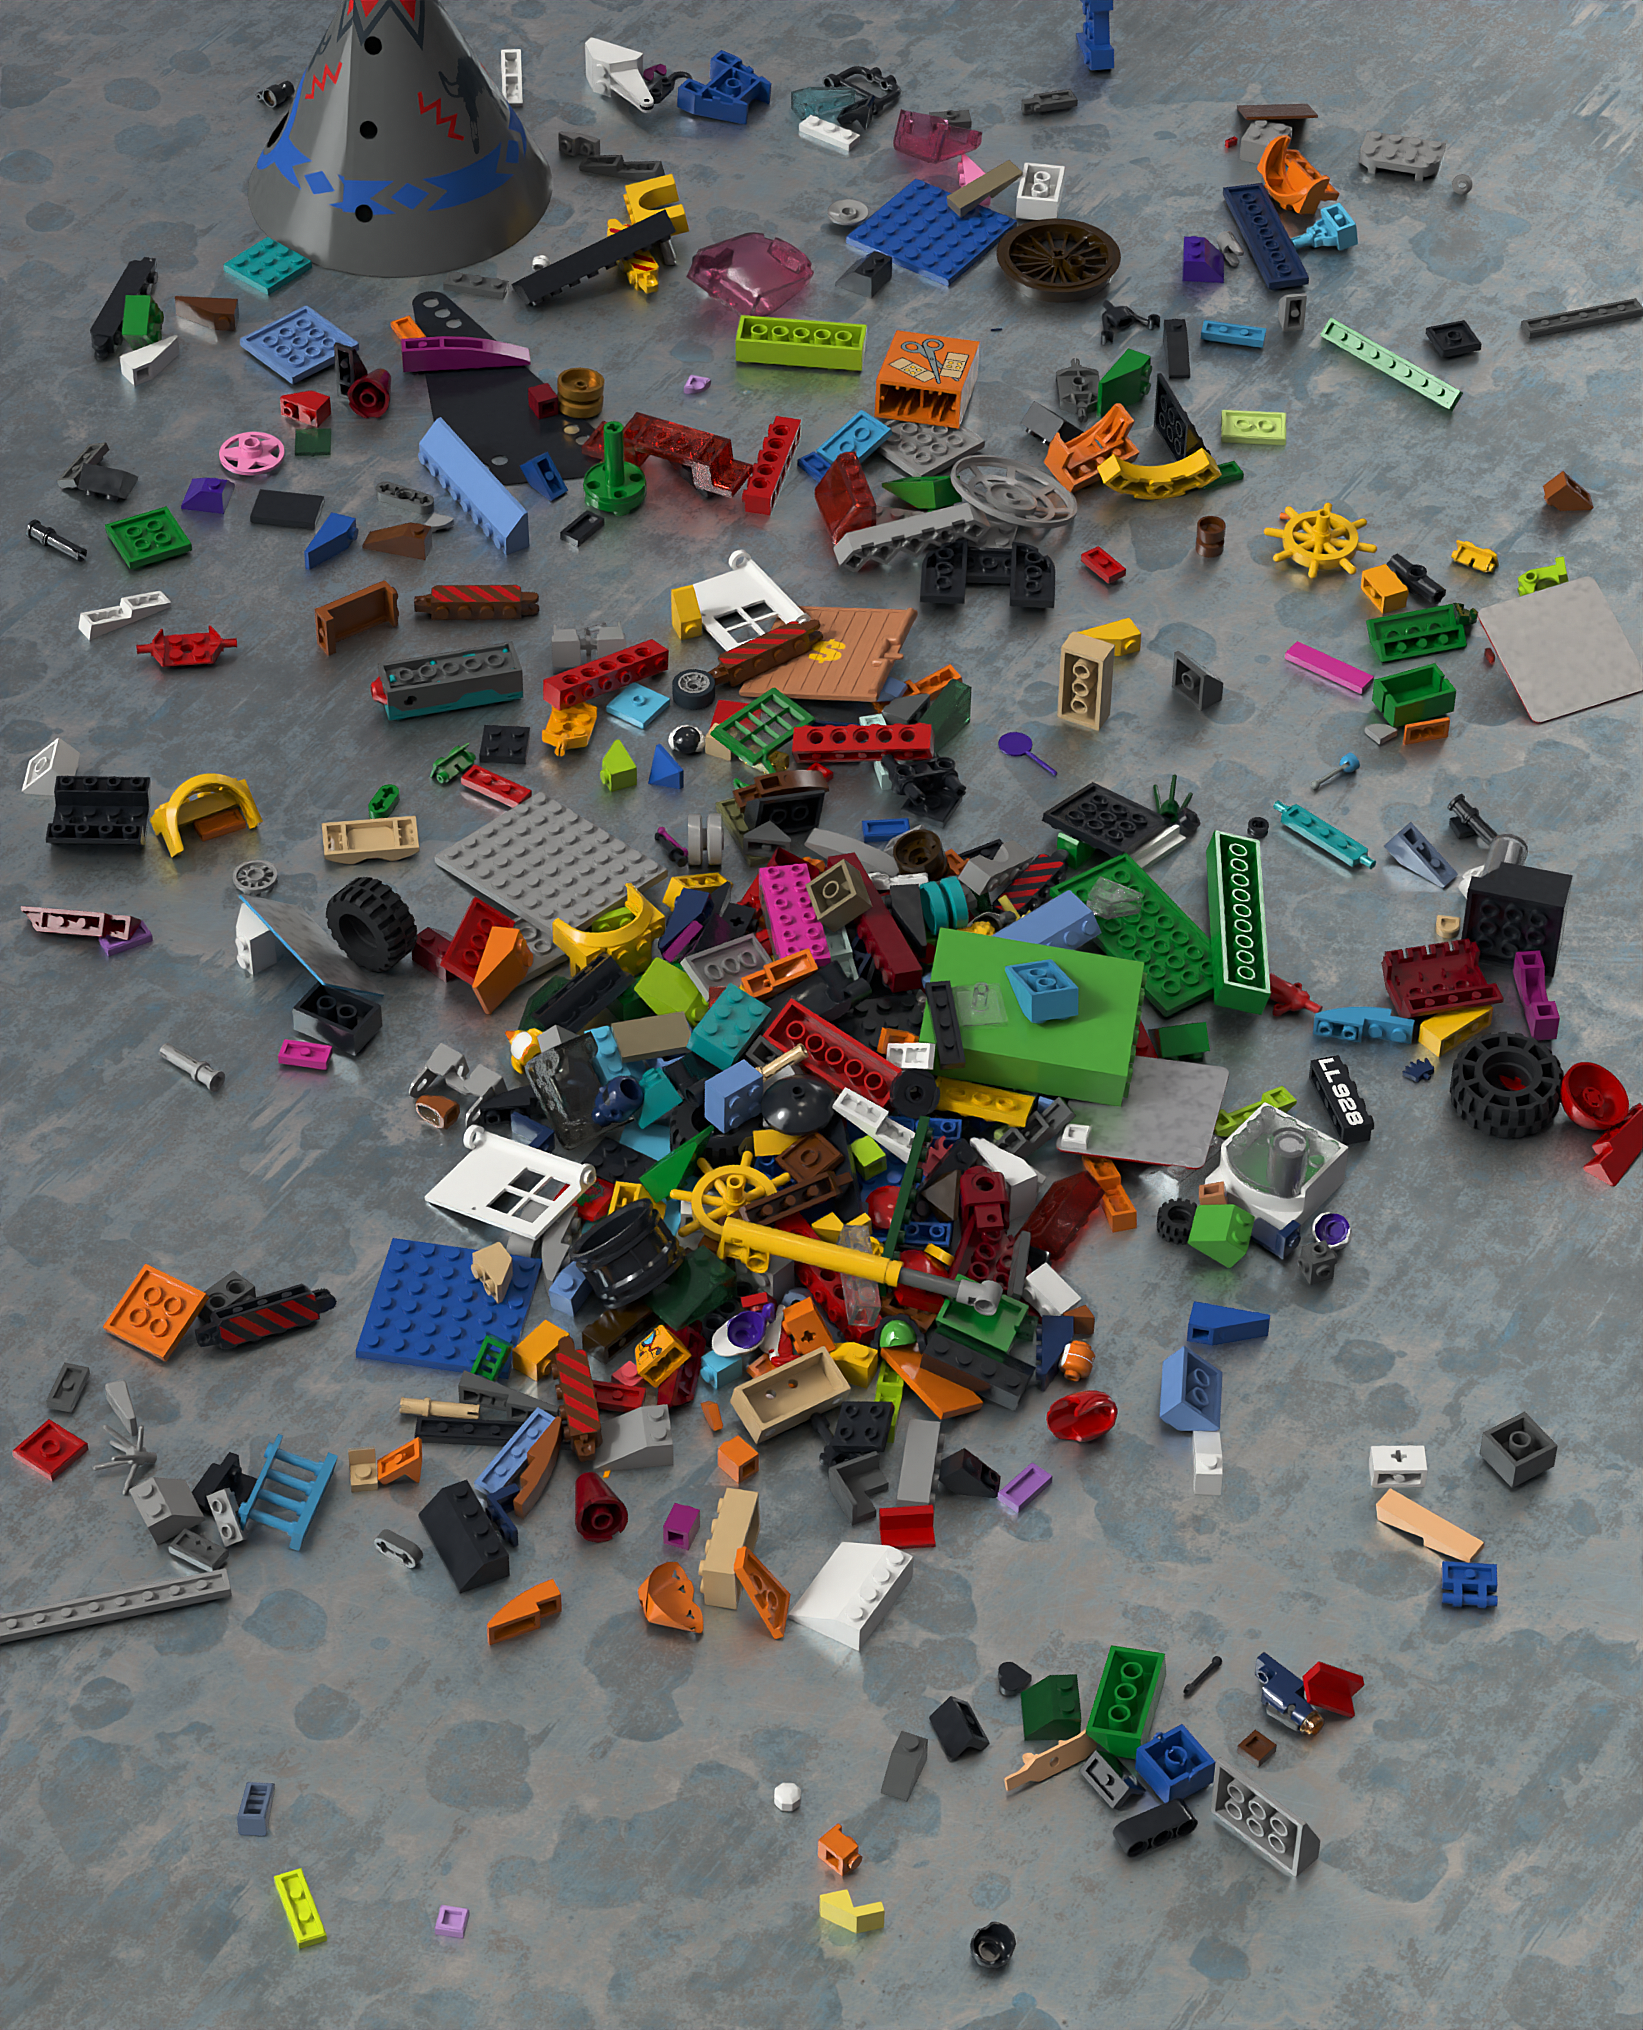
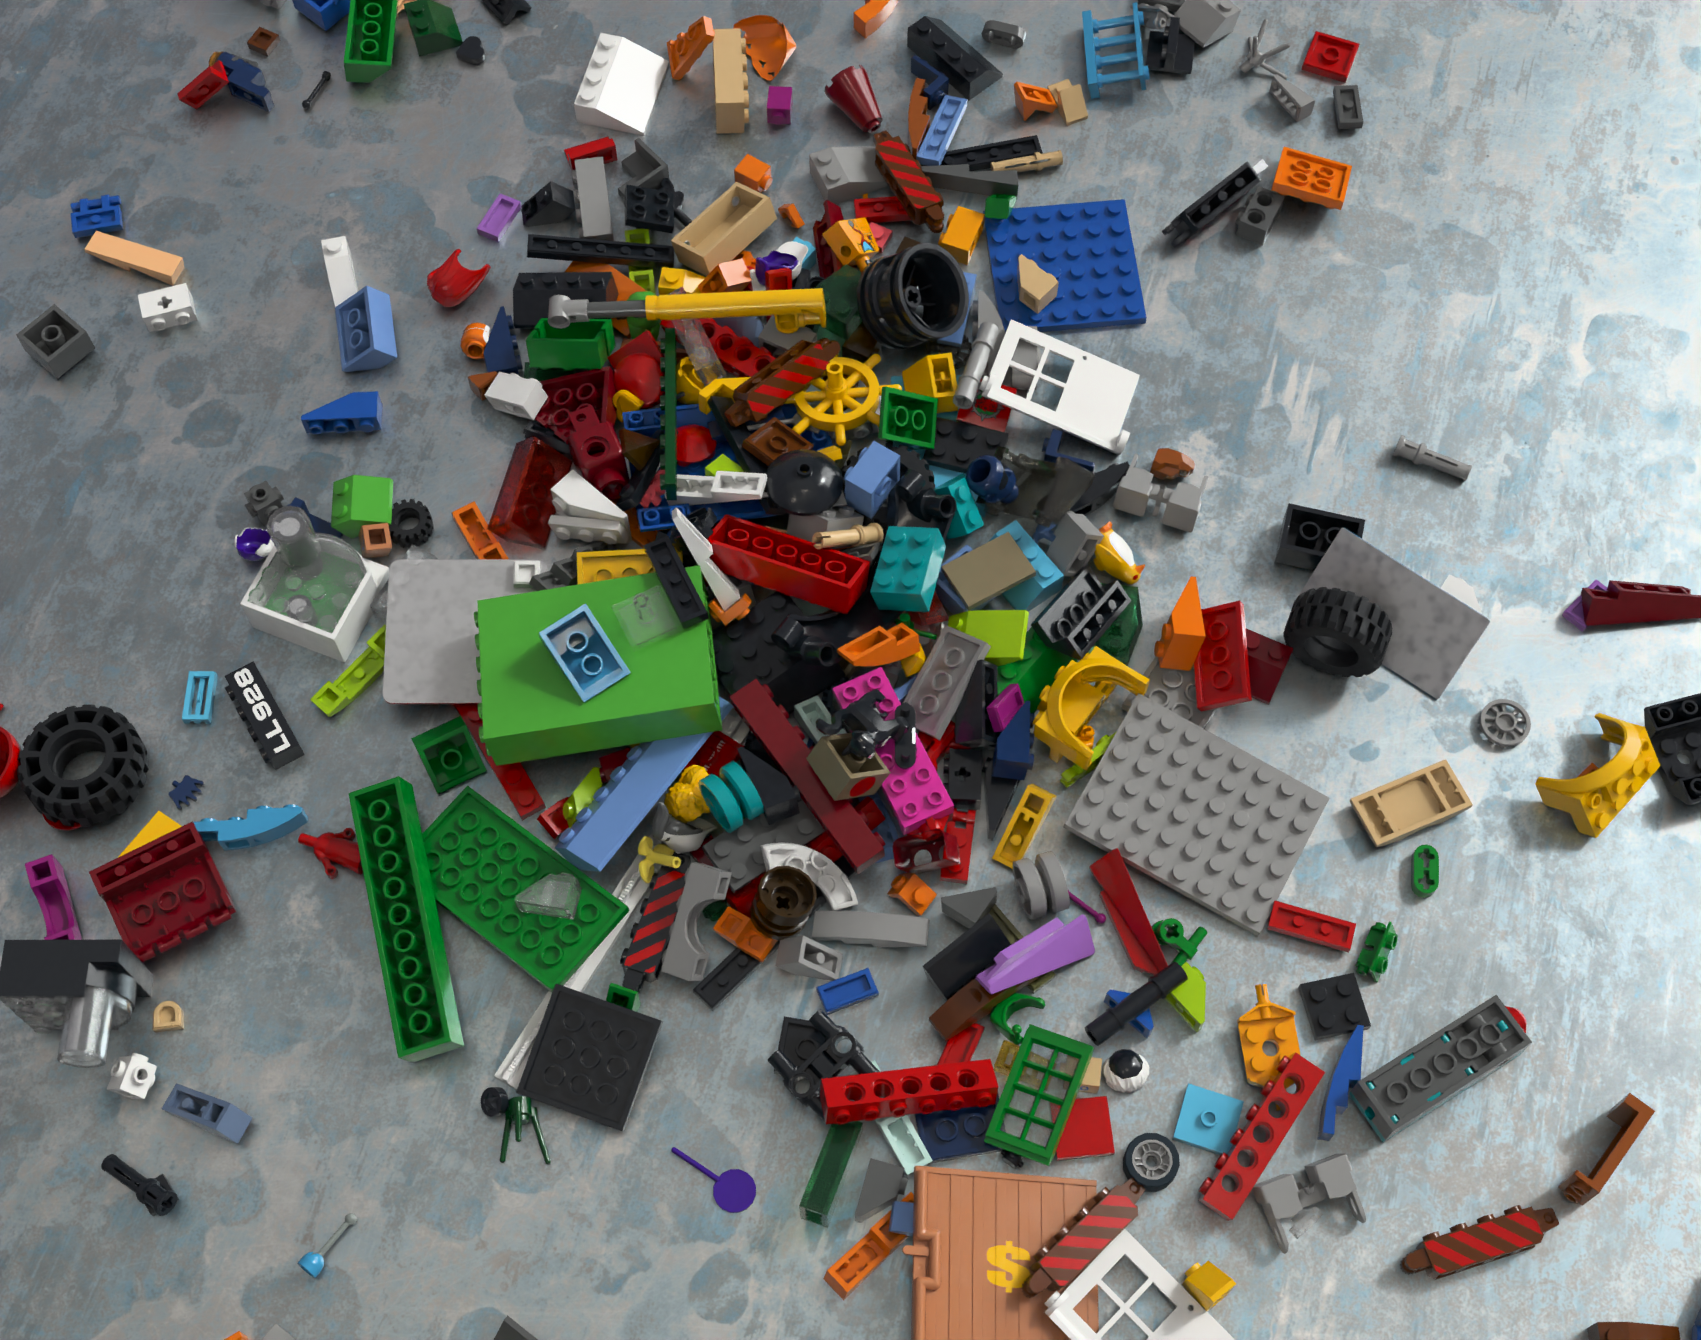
camera: 165 degrees right, 20 degrees up
dark pink plate [278,1039,333,1070] -> none
black piece [654,832,688,867] -> none
dark grey tile [1007,1231,1031,1301] -> none
tan brick [1057,631,1115,731] -> none
black bush [1247,817,1269,839] -> none
teal plate [1273,800,1377,869] -> none
none -> medium azure tile [182,671,218,724]
none -> black tile [527,234,674,268]
none -> black animal [816,689,910,759]
none -> black piece [895,702,916,769]
none -> light grey piece [953,322,999,409]
none -> medium lavender wedge [975,914,1095,994]
none -> black piece [1085,962,1188,1046]
none -> red wedge [1089,848,1168,975]
none -> green piece [1152,918,1207,966]
none -> blue slope [1317,1025,1364,1141]

